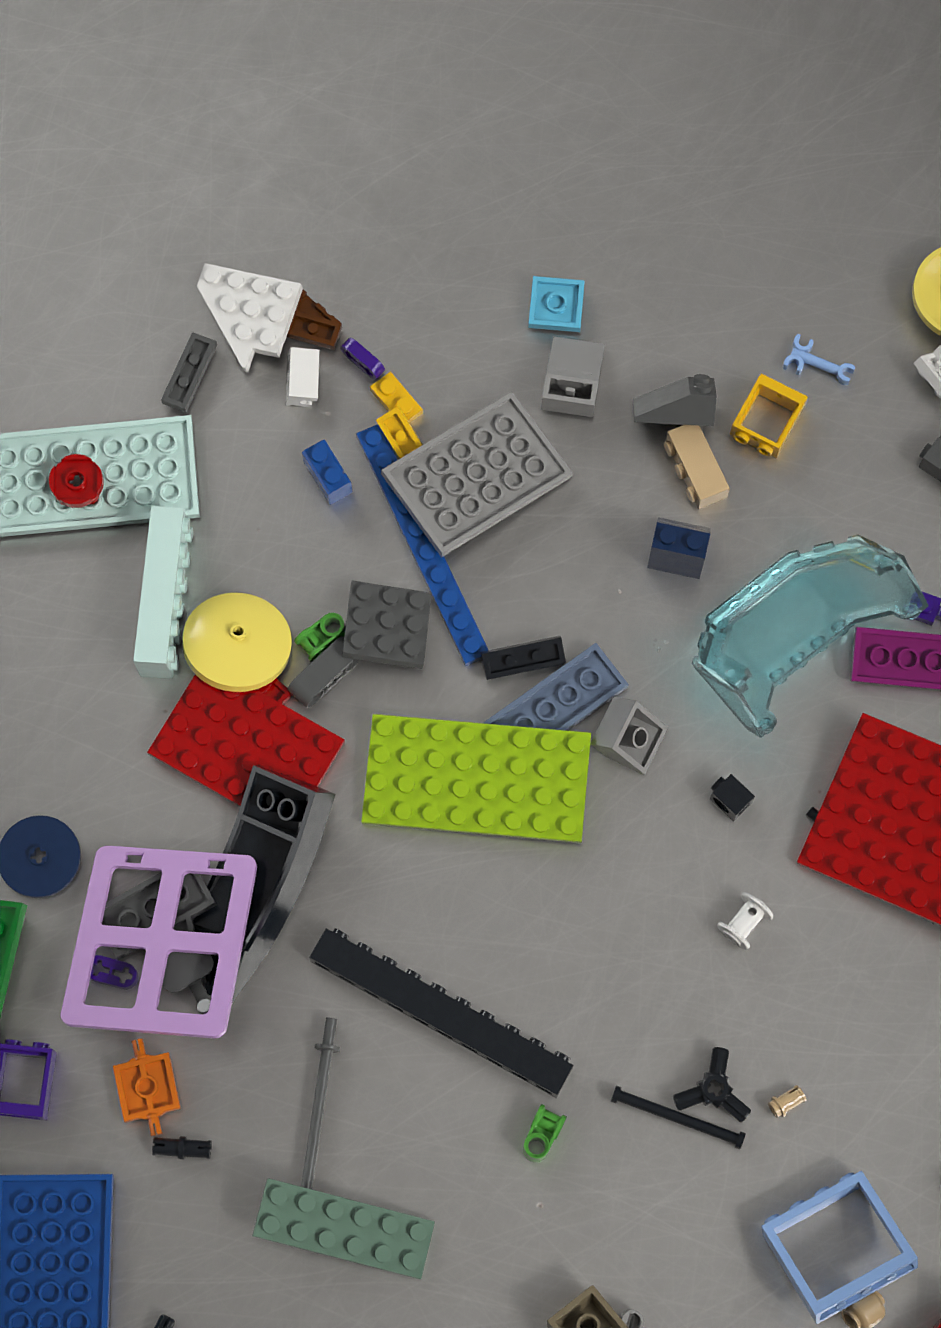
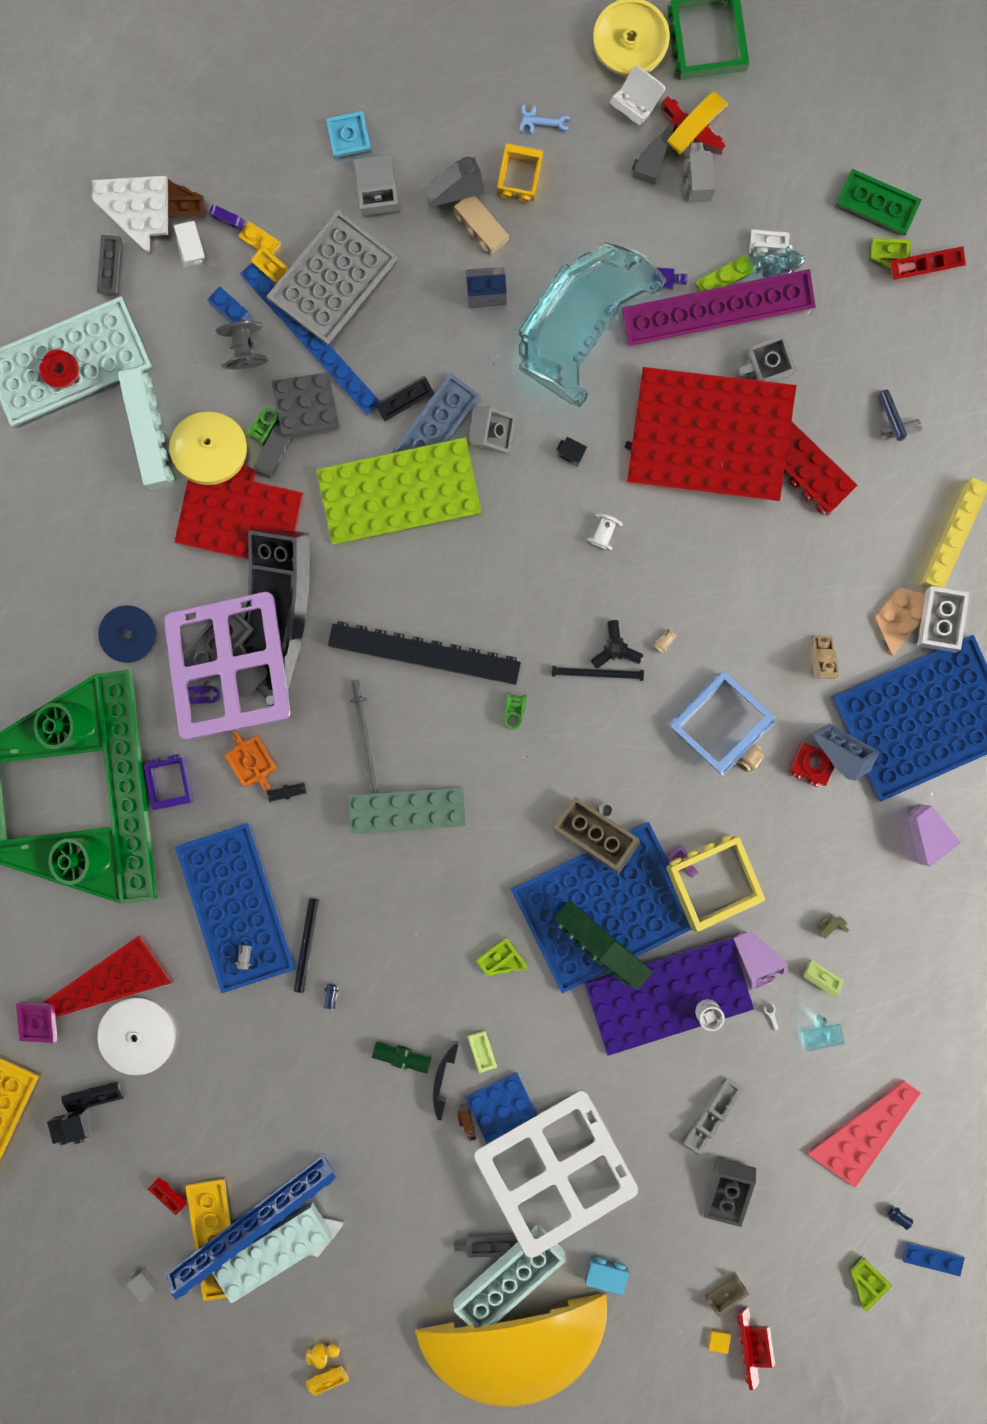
camera: 20 degrees left, 15 degrees up
none -> dark grey piece [215,320,269,370]

